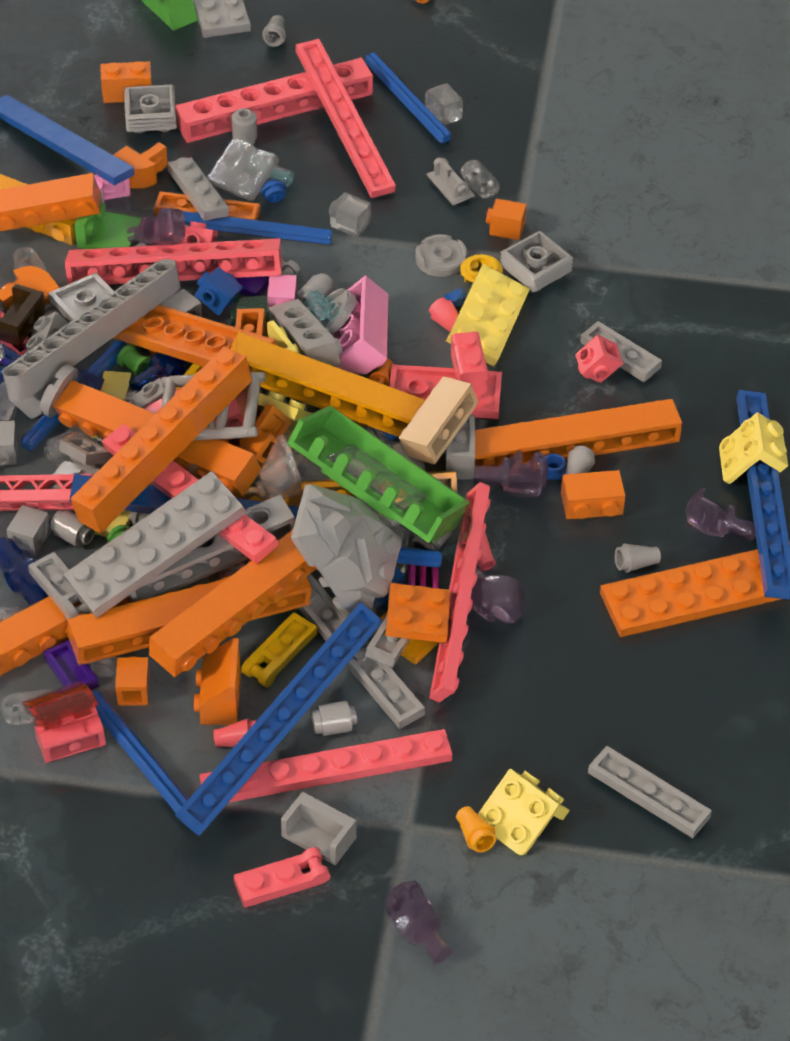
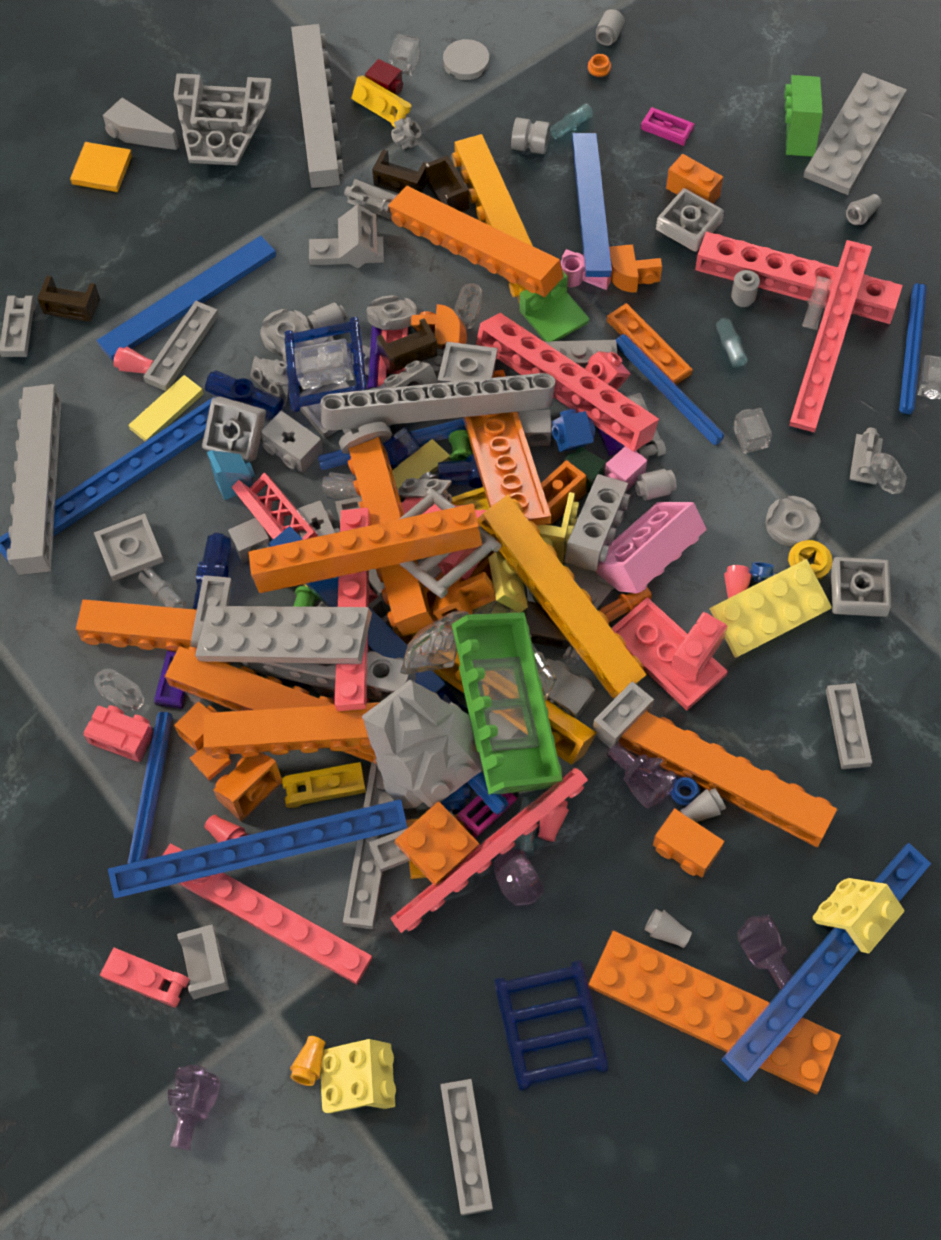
camera: 45 degrees right, 15 degrees up
clear red slope [22,681,98,730] -> none
light grey plate [59,437,112,468] -> none
piece [127,208,185,246] -> none
light grey plate [168,157,229,221] -> none
clear slope [207,138,279,201] -> none
blue plate [261,180,287,203] -> none
clear light blue axle [306,290,332,321] -> none
light grey brick [310,701,357,736] -> none
light grey tile [314,288,356,334] -> none
tan brick [399,376,479,465] -> none
orange brick [486,199,527,240] -> none
coral brick [575,334,623,383] -> none
none -> orange tile [190,747,231,781]
none -> clear blue bar [494,960,609,1091]
none -> dark pink tile [641,107,695,146]
none -> clear pin [802,276,833,330]

